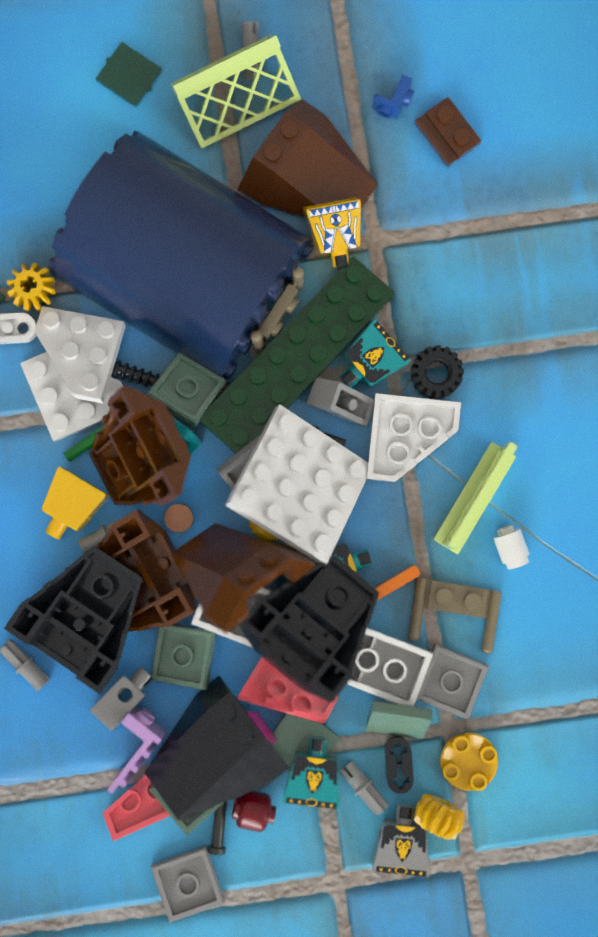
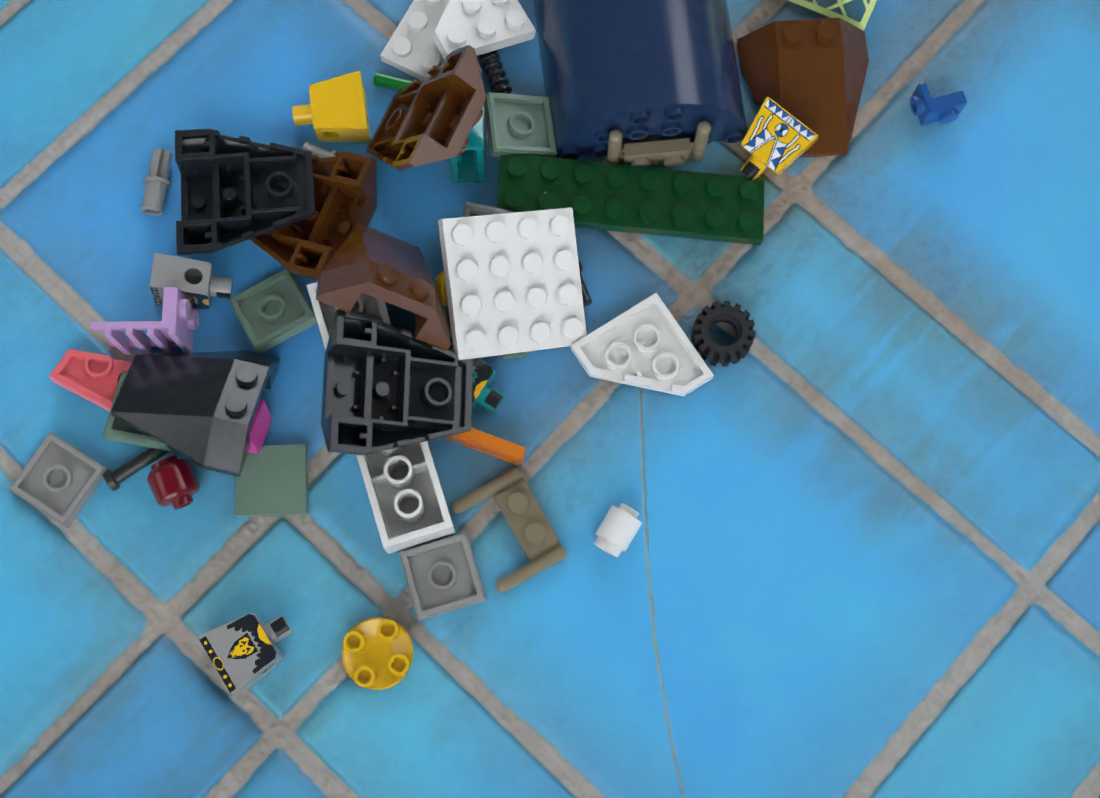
camera: 50 degrees right, 10 degrees down
nougat tile [164,504,194,533] -> none
coral wing [236,657,339,724] -> none
torso [283,736,340,810] -> none
light grey slope [307,377,374,427] -> none
torso [339,319,411,388] -> none
light grey axle [339,759,388,815] -> none
sand green tile [365,701,433,740] -> none
black beam [384,736,414,794] -> none
reddish brown plate [414,97,481,168] -> none
yellow gear [414,794,465,840] -> none
yellowish green fence [432,442,518,555] -> none

